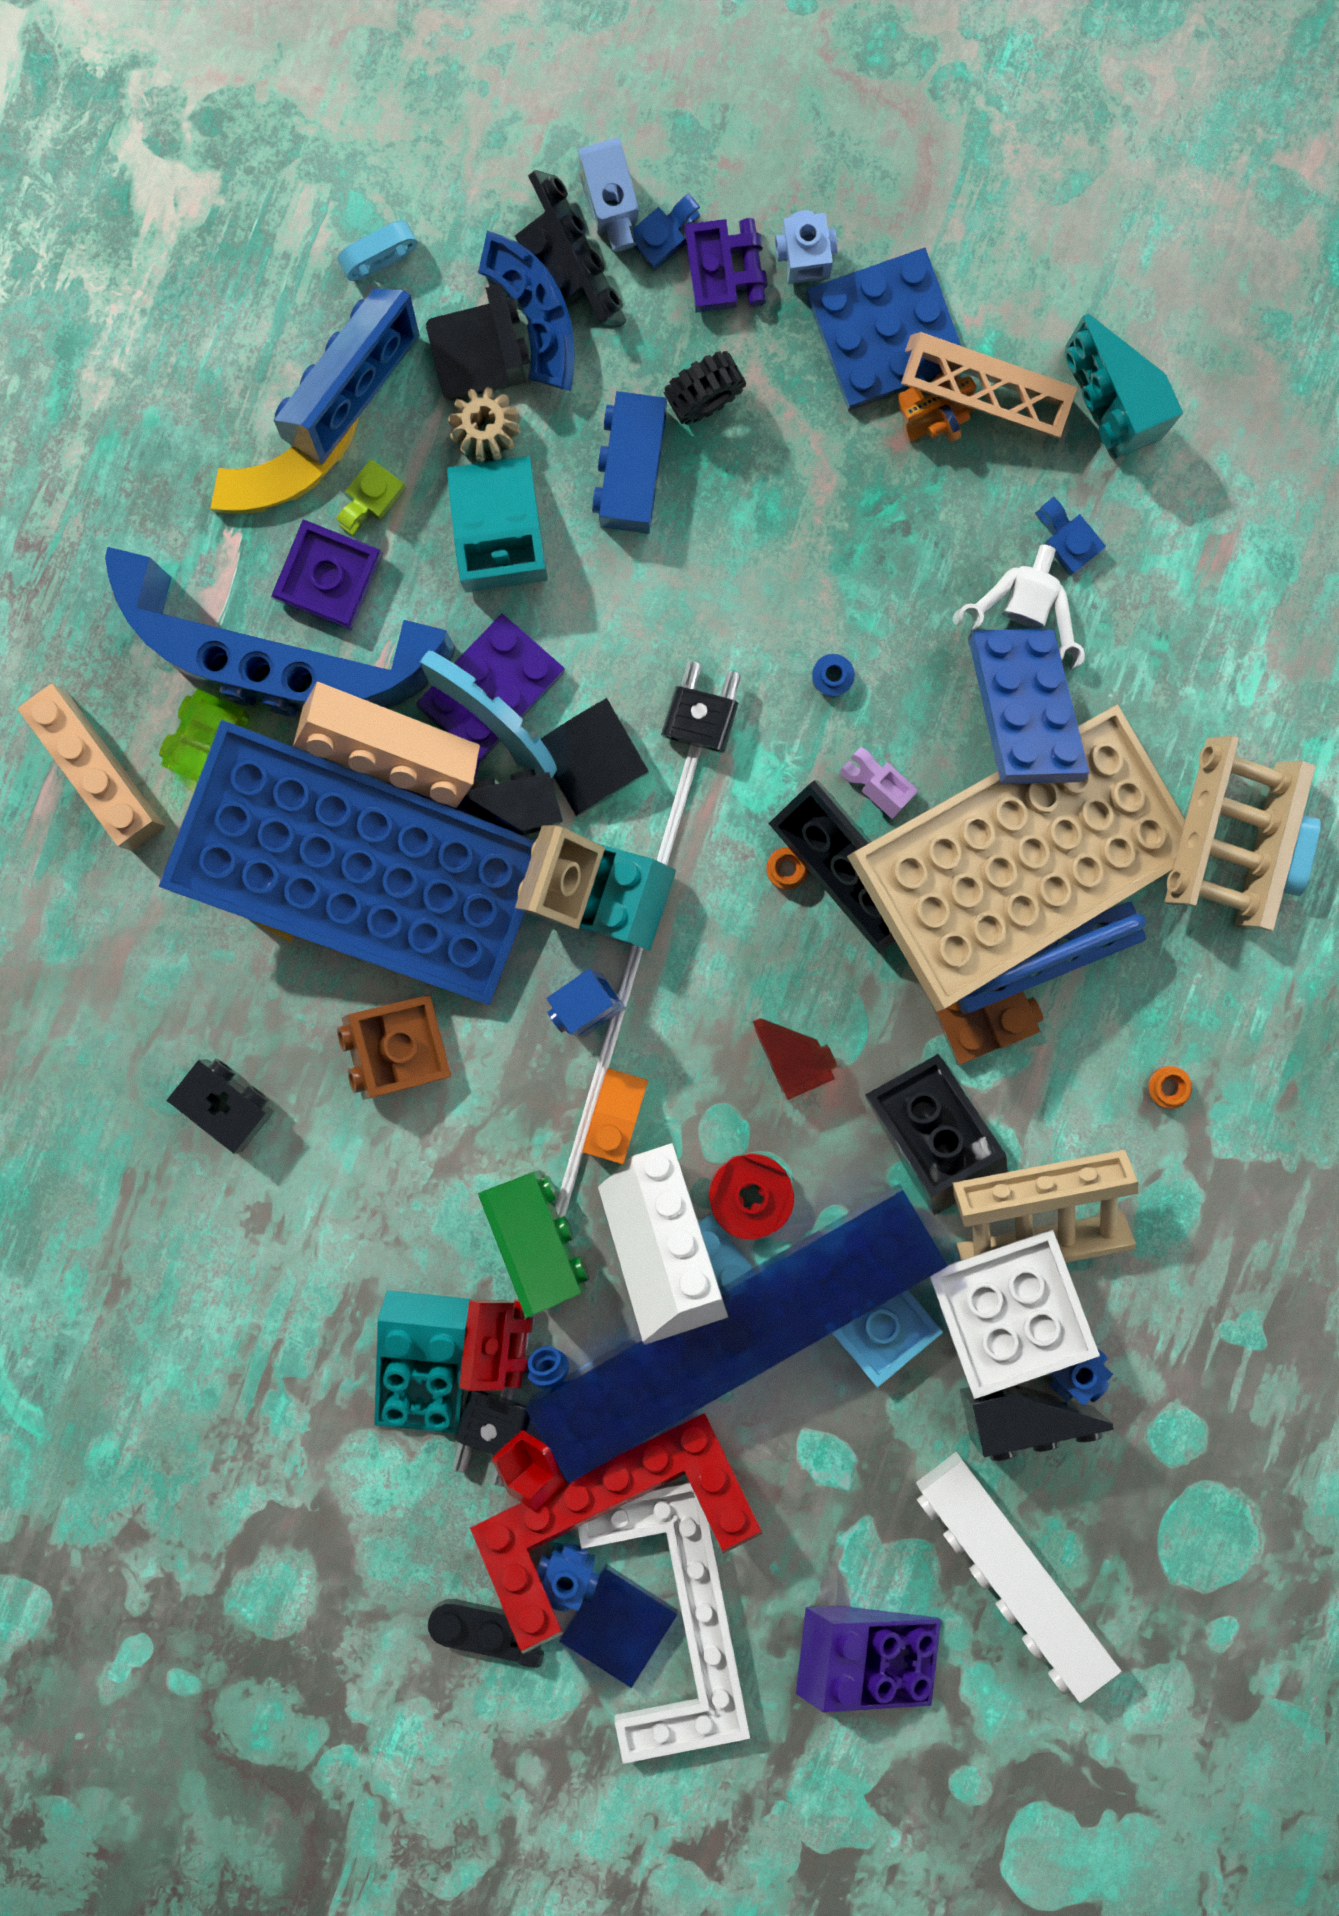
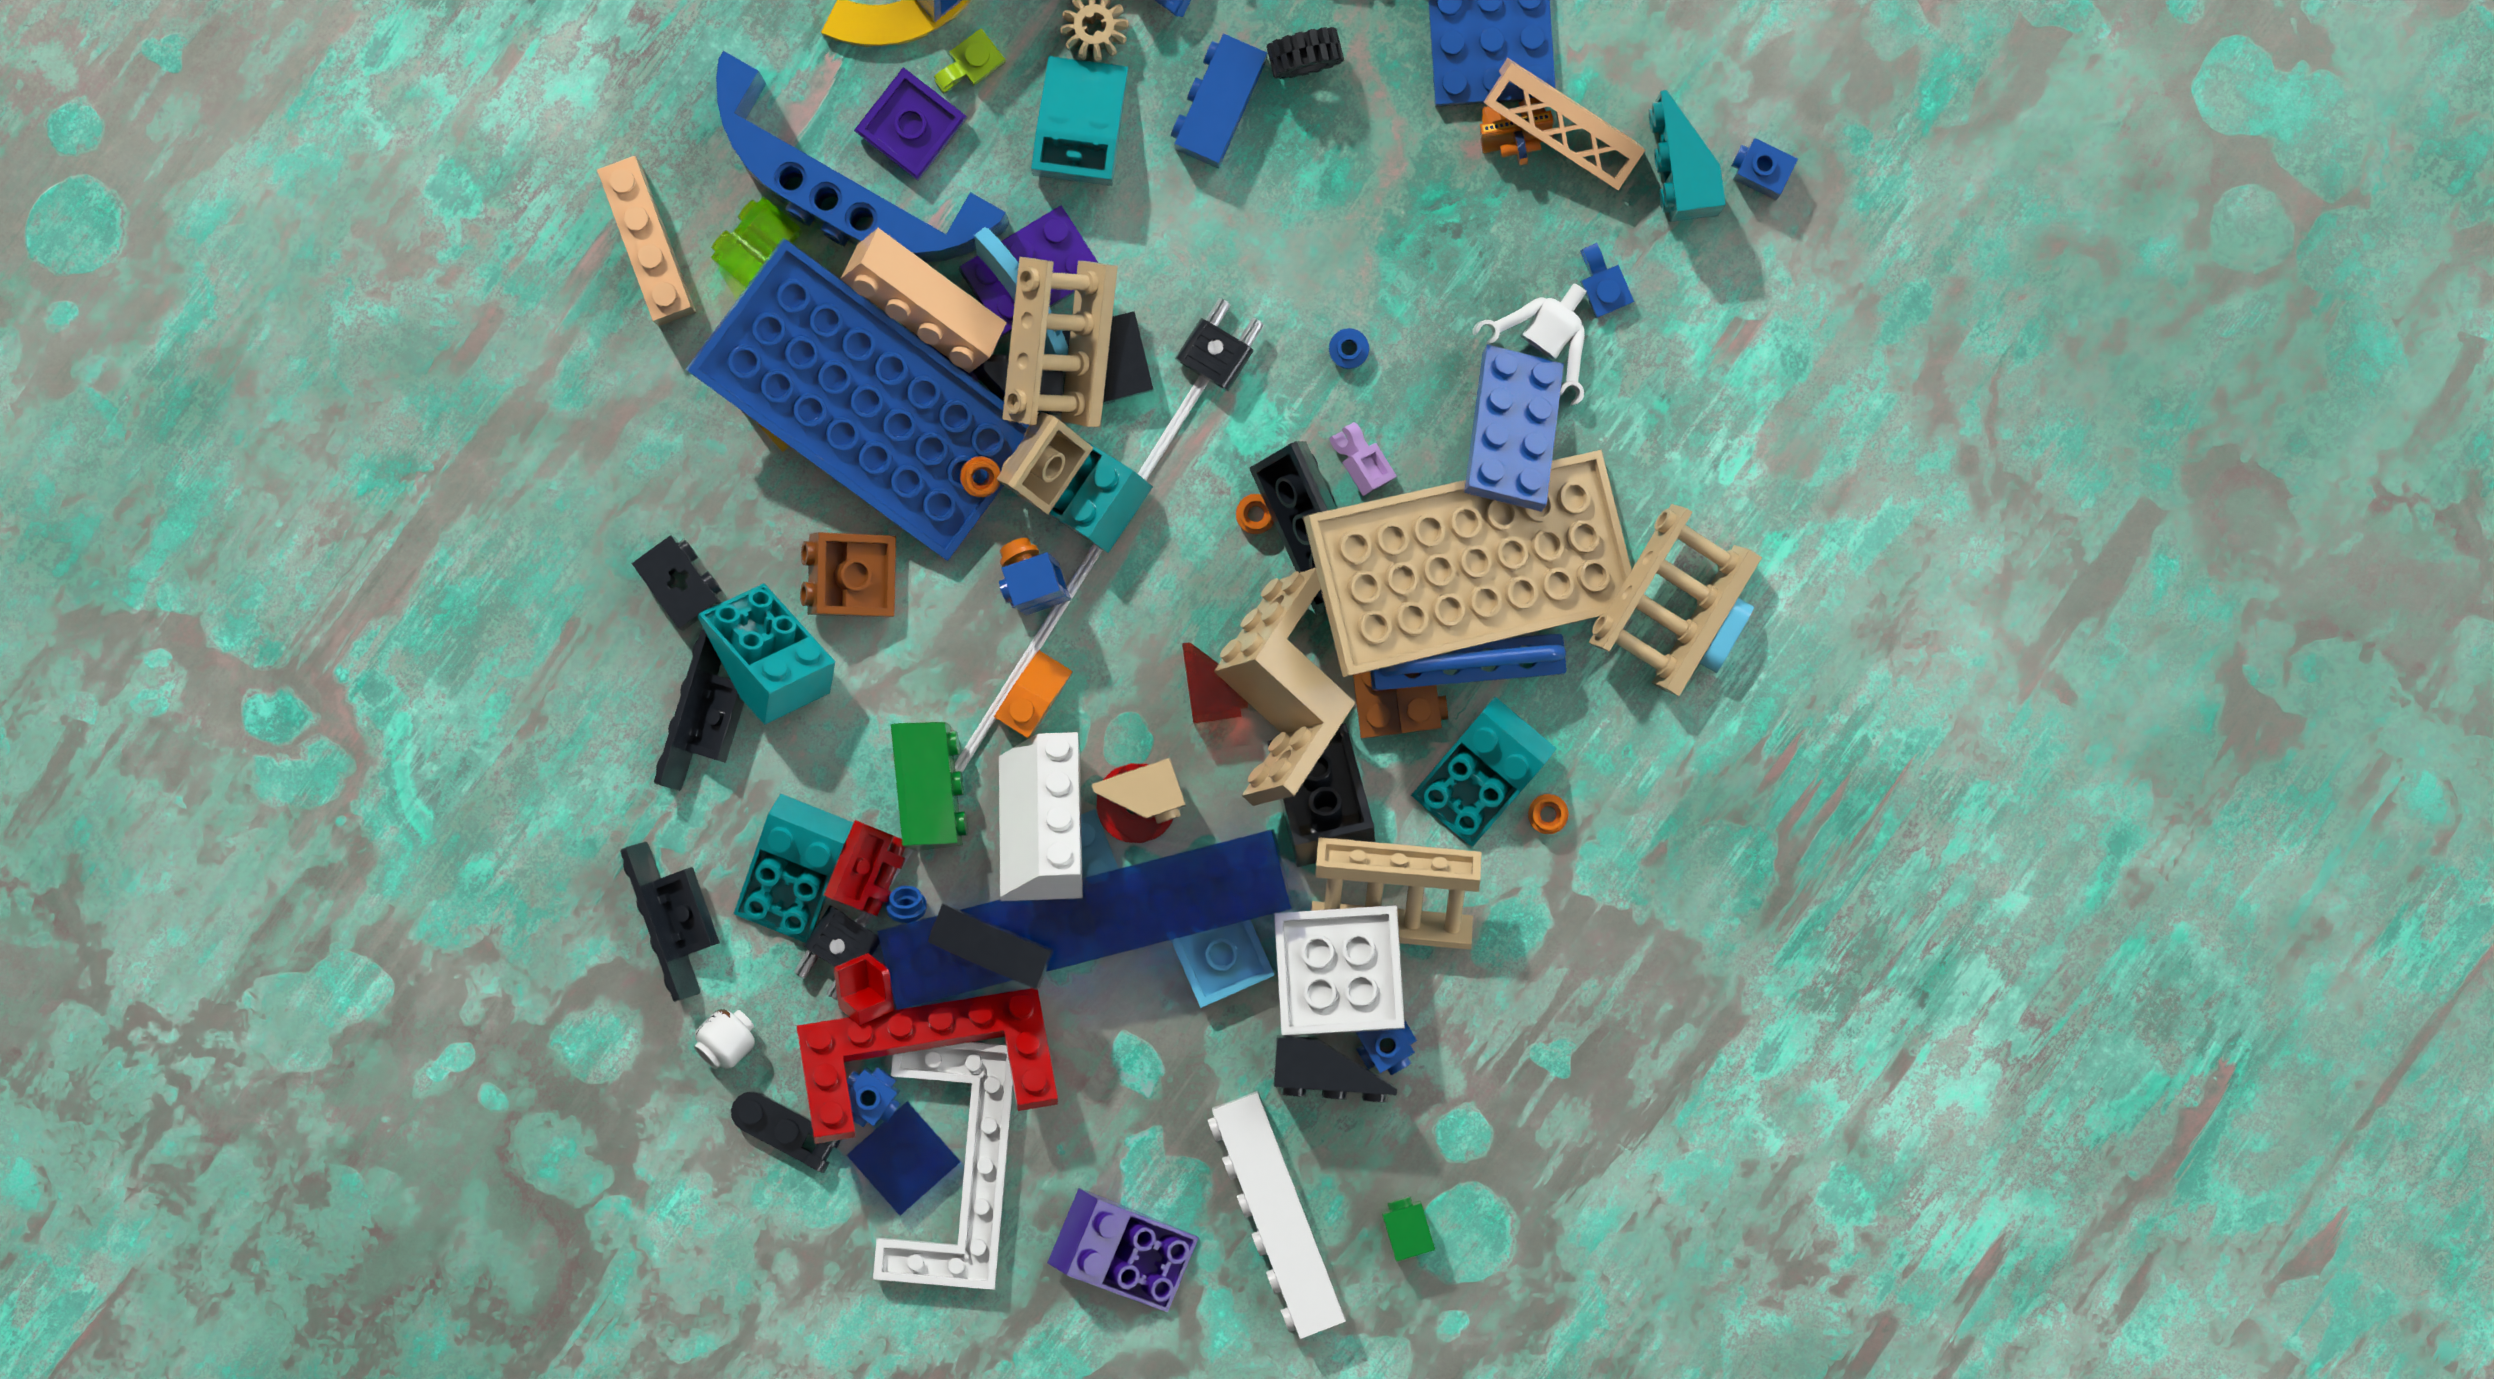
camera: 15 degrees right, 0 degrees up
none -> black bracket [620,842,720,1002]
none -> black bracket [654,629,744,791]
none -> white head [694,1009,755,1069]
none -> teal slope [698,583,835,725]
none -> black slope [927,904,1054,989]
none -> orange plate [960,456,1001,497]
none -> orange plate [1000,538,1039,567]
none -> tan fence [1002,257,1118,427]
none -> tan slope [1091,758,1186,824]
none -> tan bracket [1214,568,1356,806]
none -> green brick [1381,1196,1435,1262]
none -> teal slope [1411,696,1557,847]
none -> blue brick [1731,138,1798,200]

